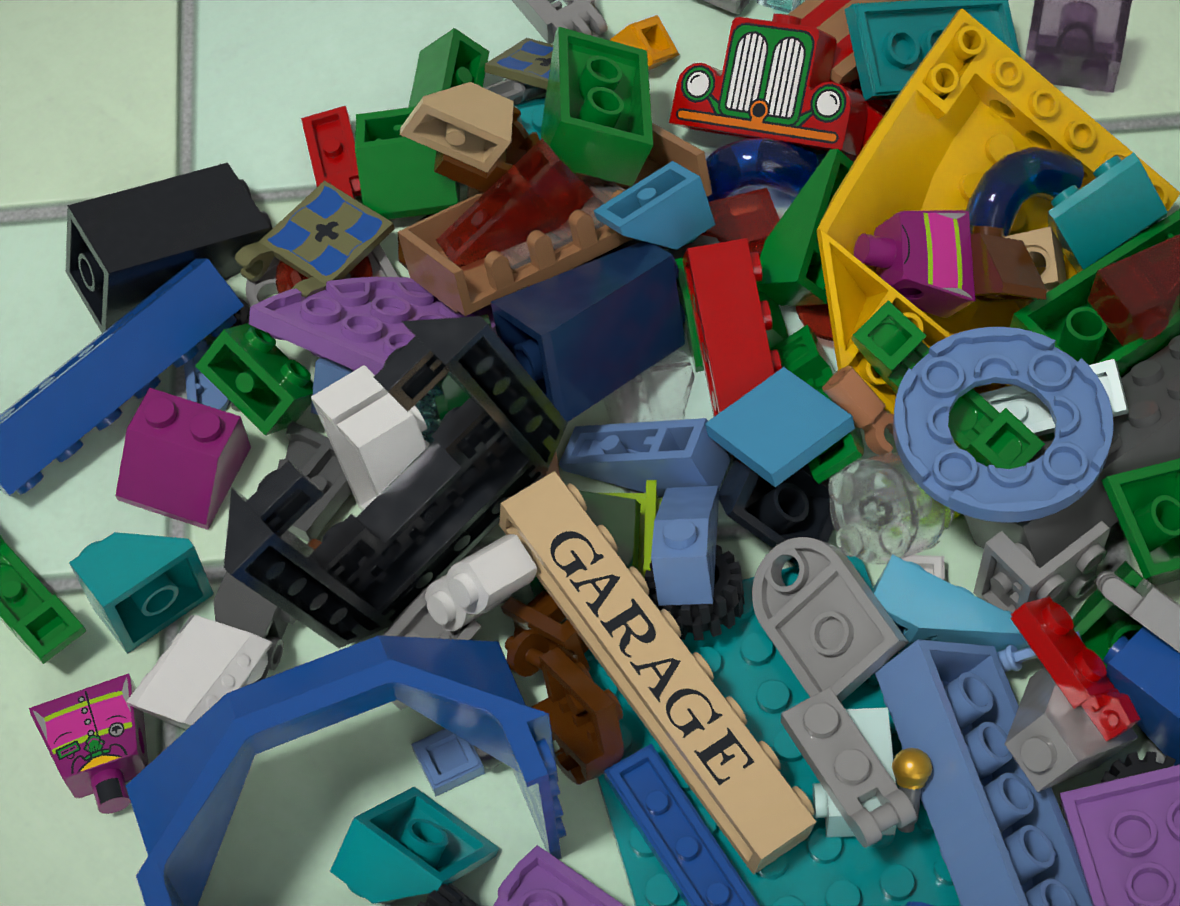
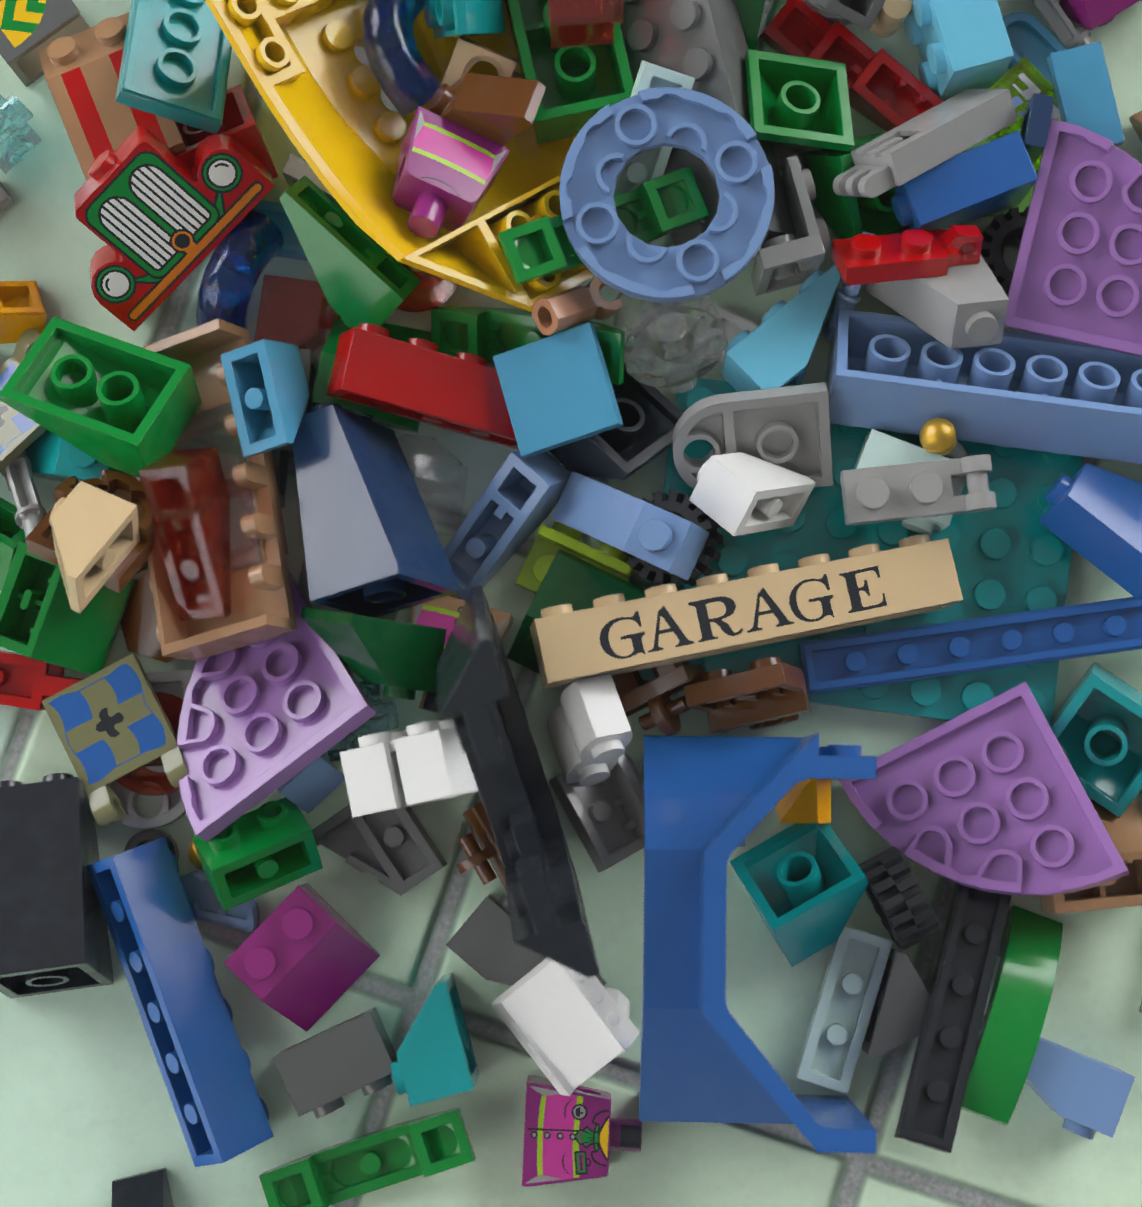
camera: 65 degrees left, 25 degrees up
none -> dark grey brick [273,1007,397,1118]
none -> white slope [689,452,816,536]
none -> light orange slope [776,779,831,824]

